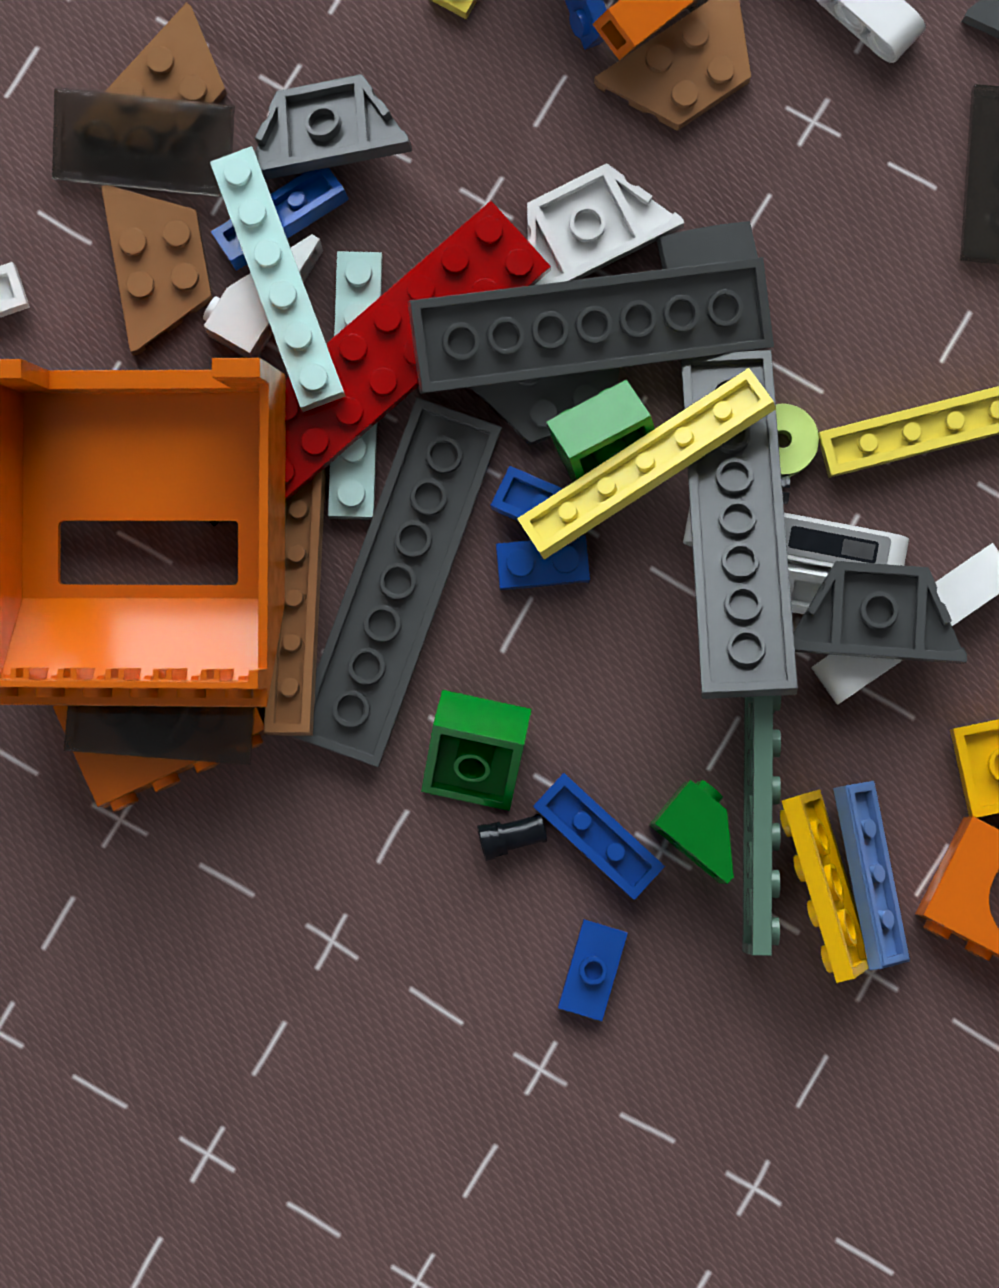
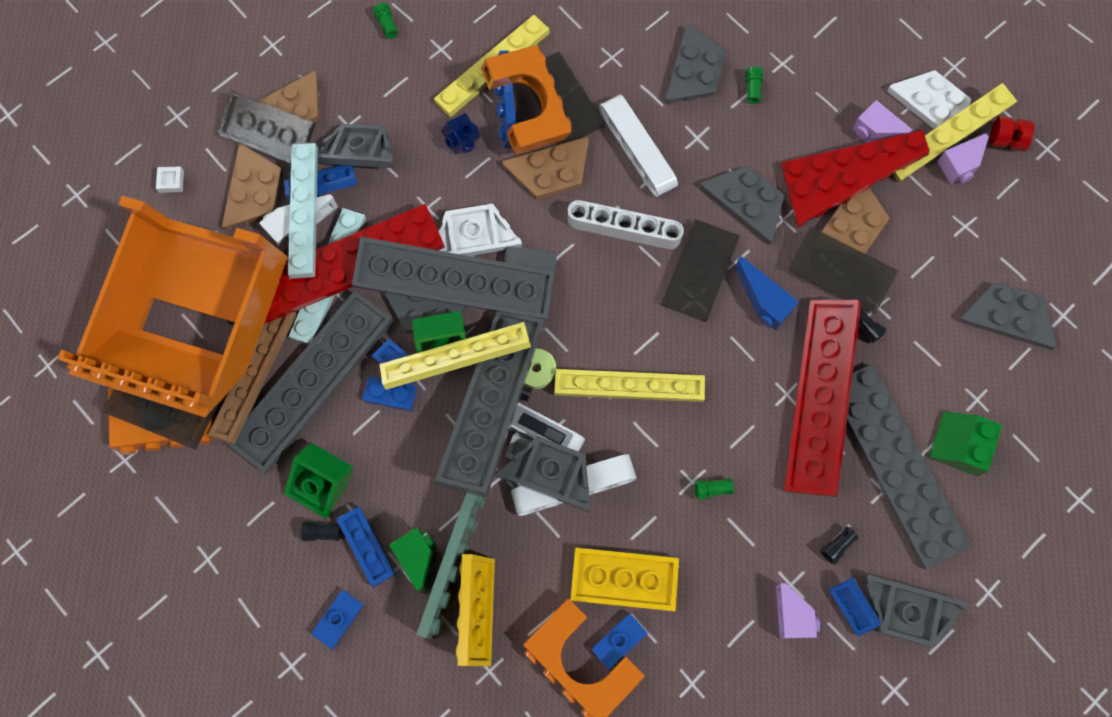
camera: 20 degrees right, 10 degrees down
medium blue tile [833,781,910,970] -> none
none -> clear blue brick [441,113,481,155]
none -> white beam [568,200,683,249]

